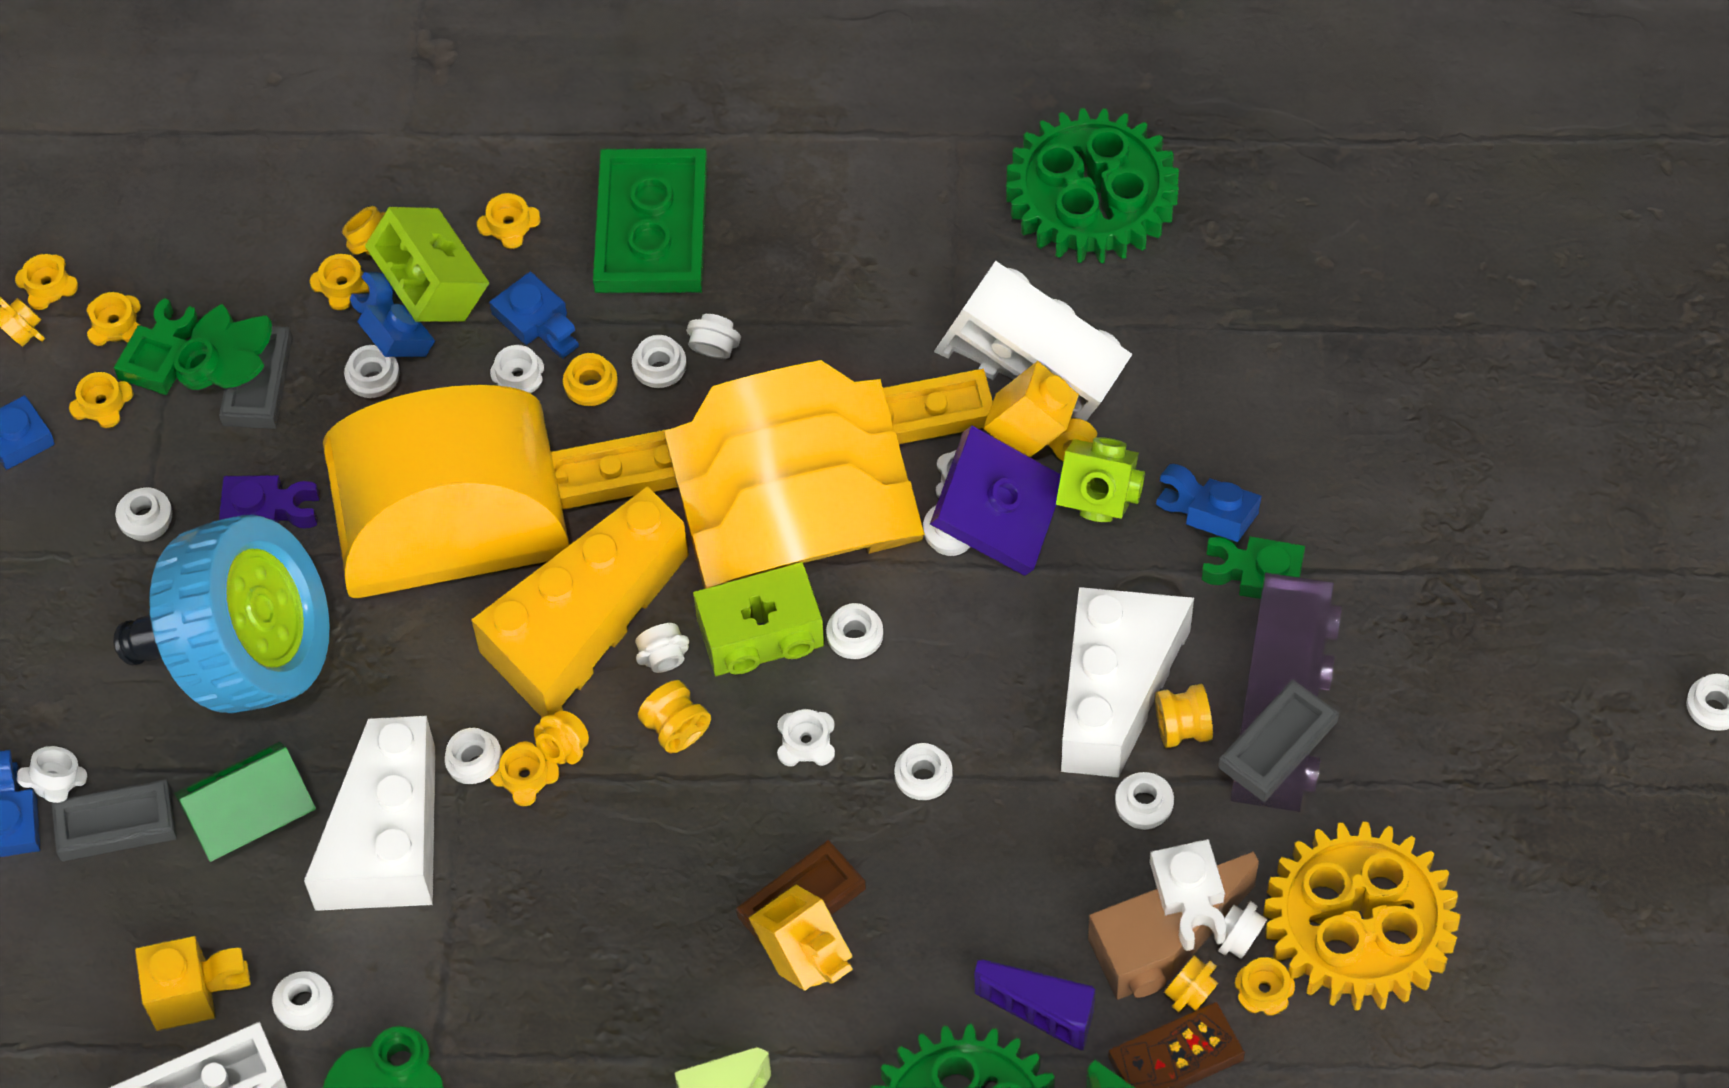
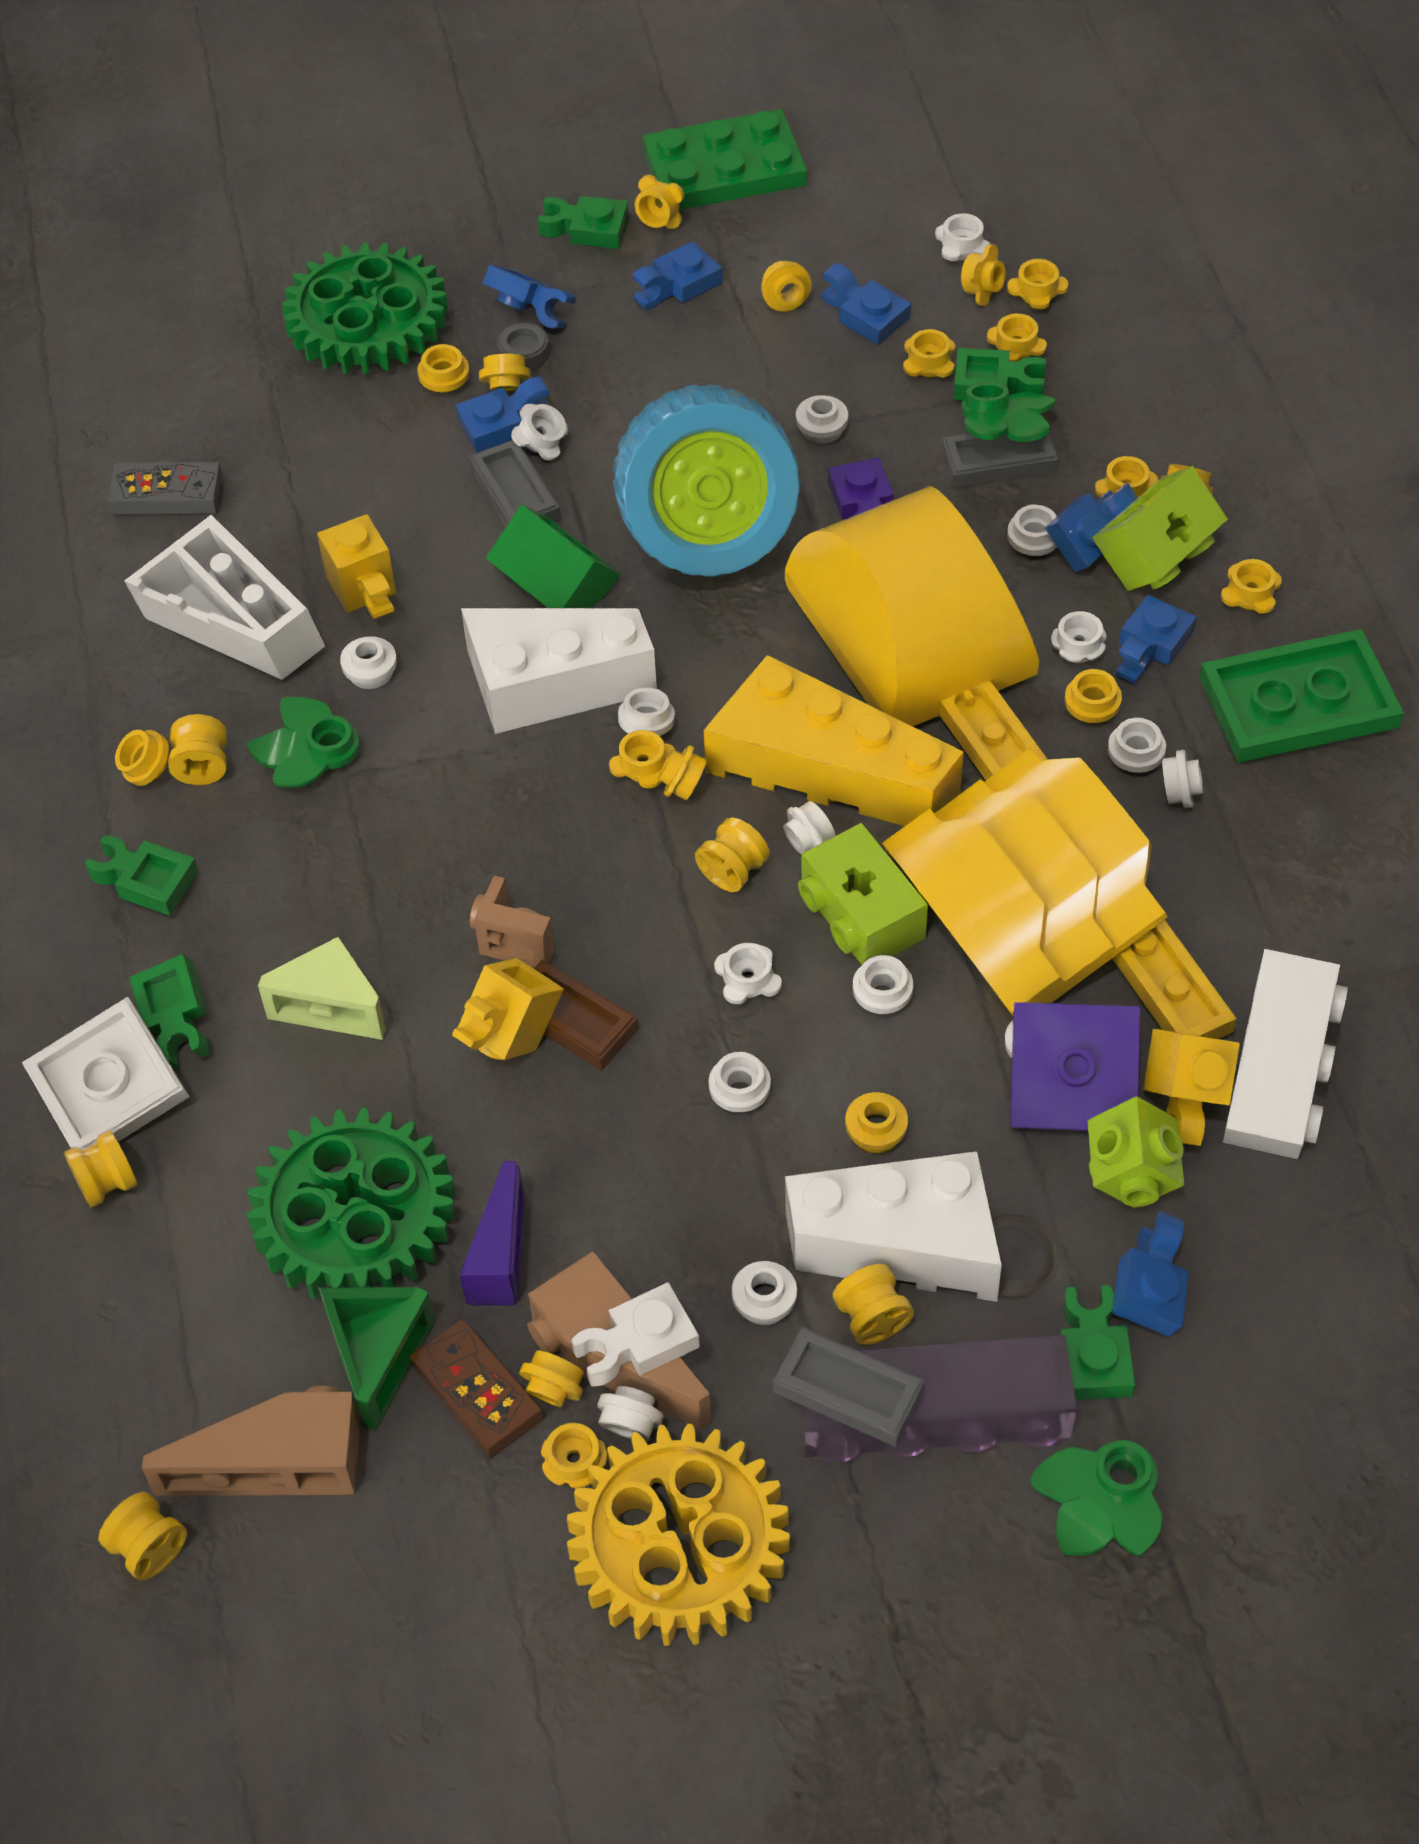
camera: 75 degrees right, 5 degrees down
none -> medium nougat bracket [470,875,554,968]
none -> yellow plate [845,1092,908,1153]
none -> green plate [1030,1440,1162,1557]

